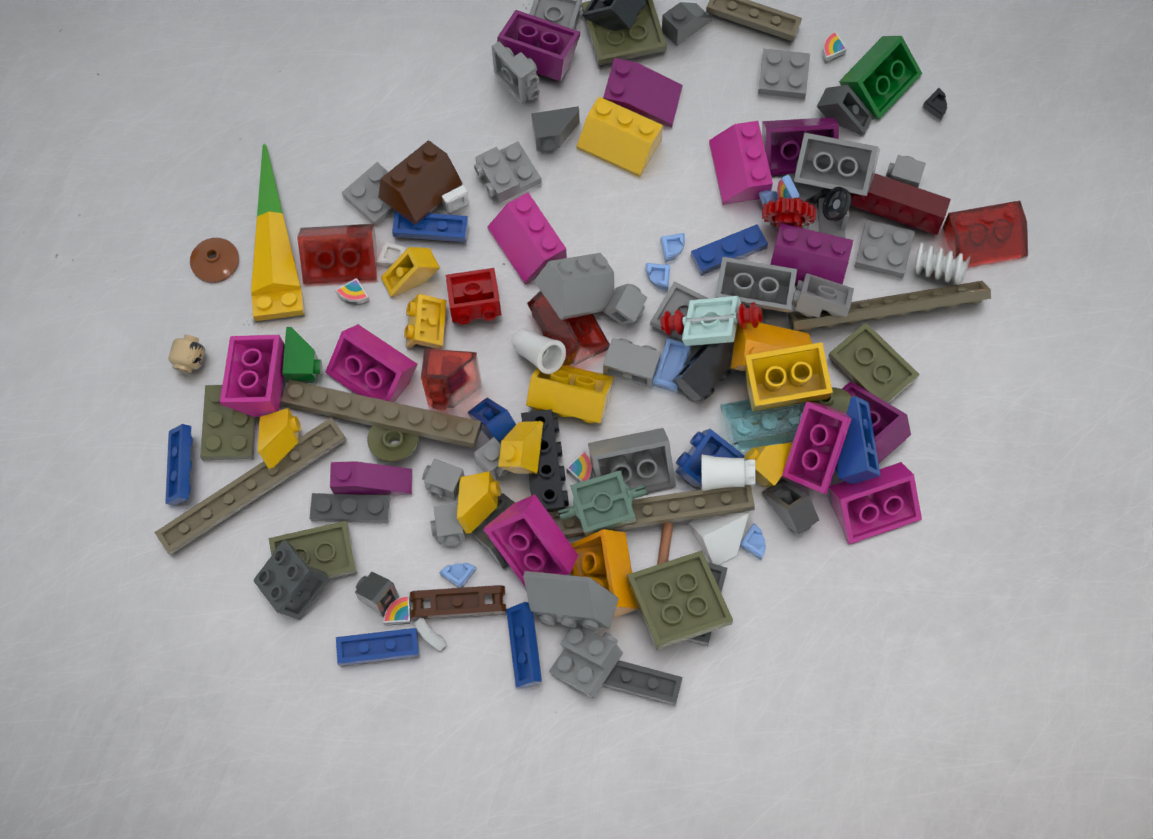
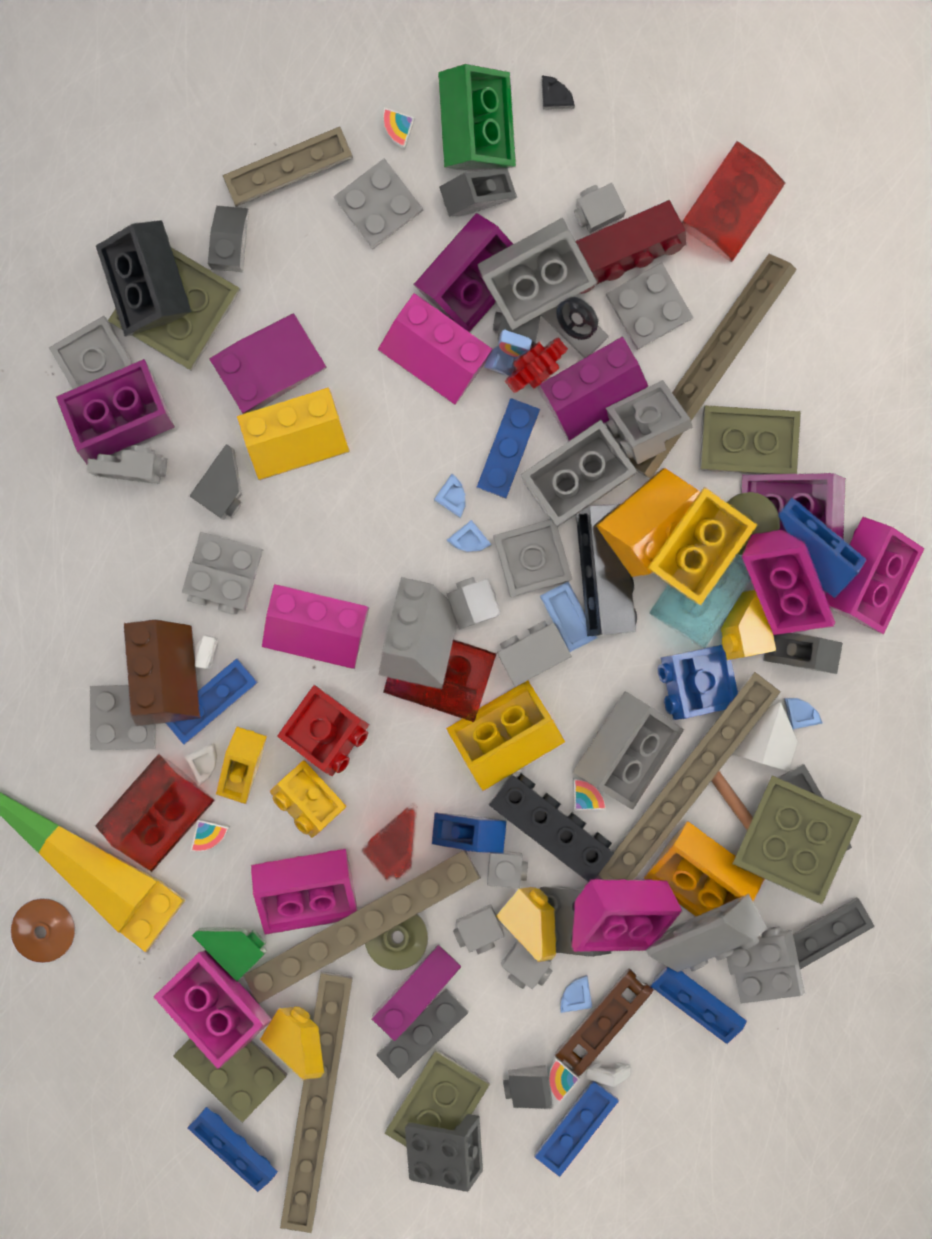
camera: 50 degrees left, 20 degrees up
tan head [168,334,205,373] -> none
yellow slope [498,421,543,474] -> none
white plant [512,329,566,374] -> none
sand green plate [558,470,648,536] -> none
light aqua plate [660,296,762,346] -> none
white plant [702,454,755,491] -> none
white piece [915,243,971,285] -> none

